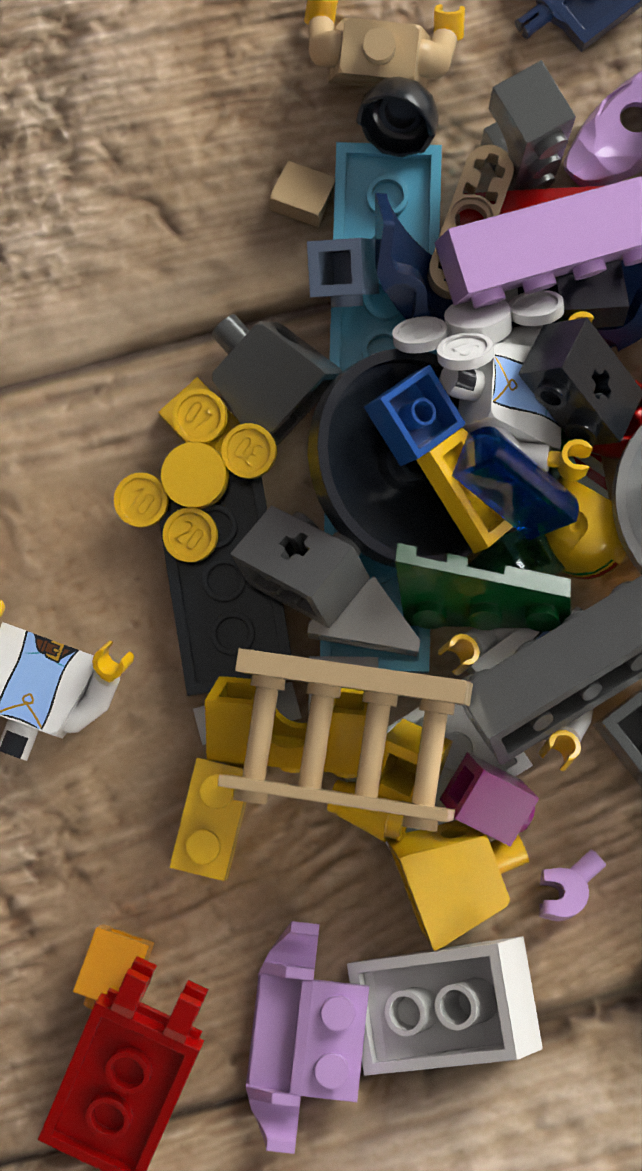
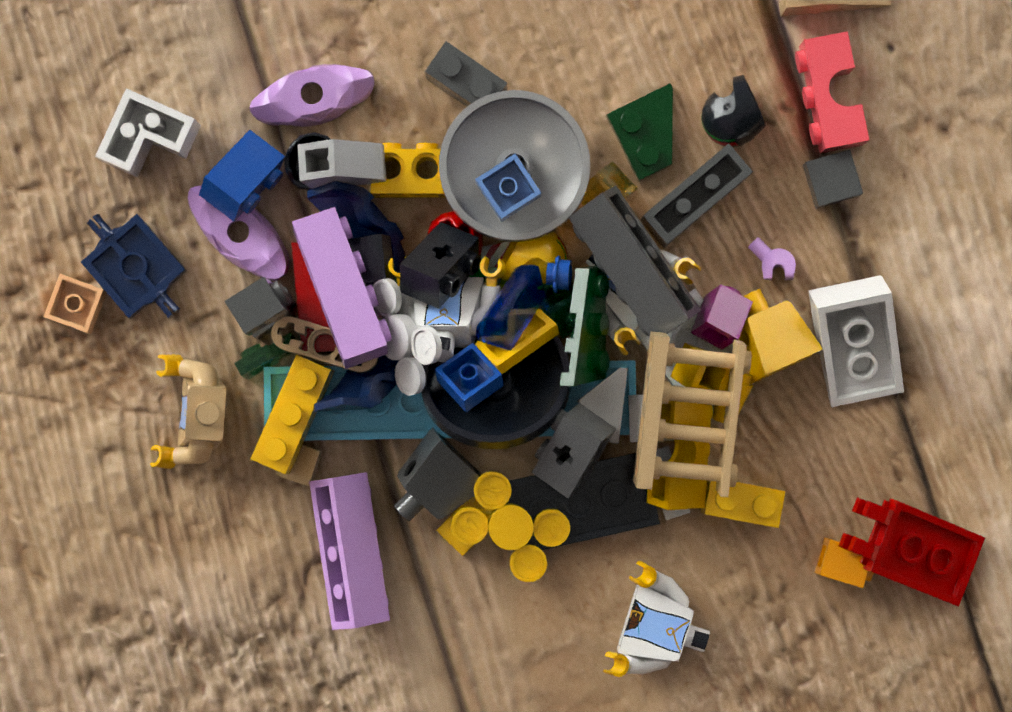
camera: 95 degrees left, 5 degrees up
lavender plate [246,921,369,1154] -> none
sand blue brick [307,238,379,308] -> none
black hair [356,76,439,158] -> none
none -> clear green plate [234,332,296,380]
none -> yellow brick [251,355,335,474]
none -> lavender brick [309,472,390,630]
none -> blue plate [546,256,572,293]

